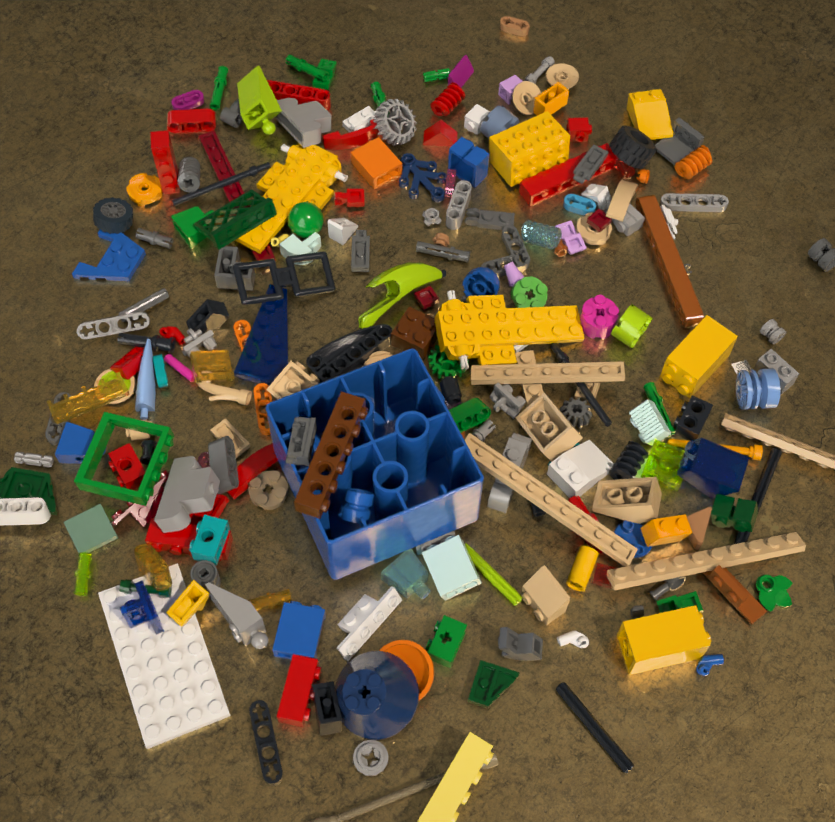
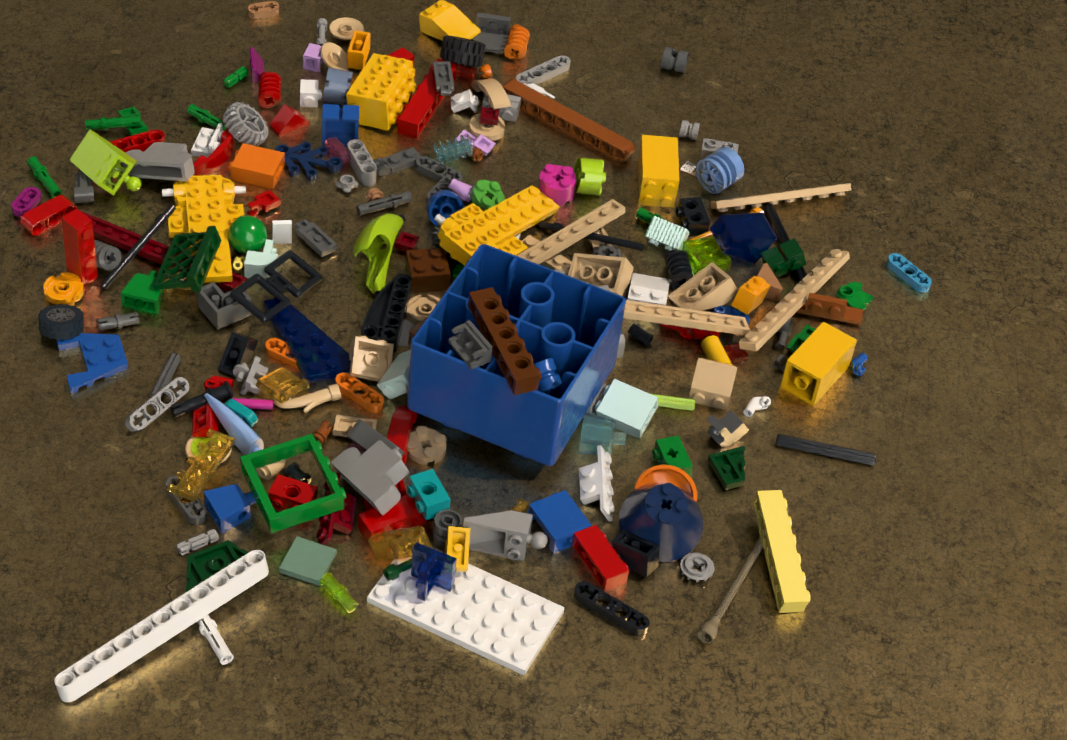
camera: 45 degrees left, 15 degrees down
dark azure beam [563,194,596,216] -> none
none -> dark orange pin [312,420,334,445]

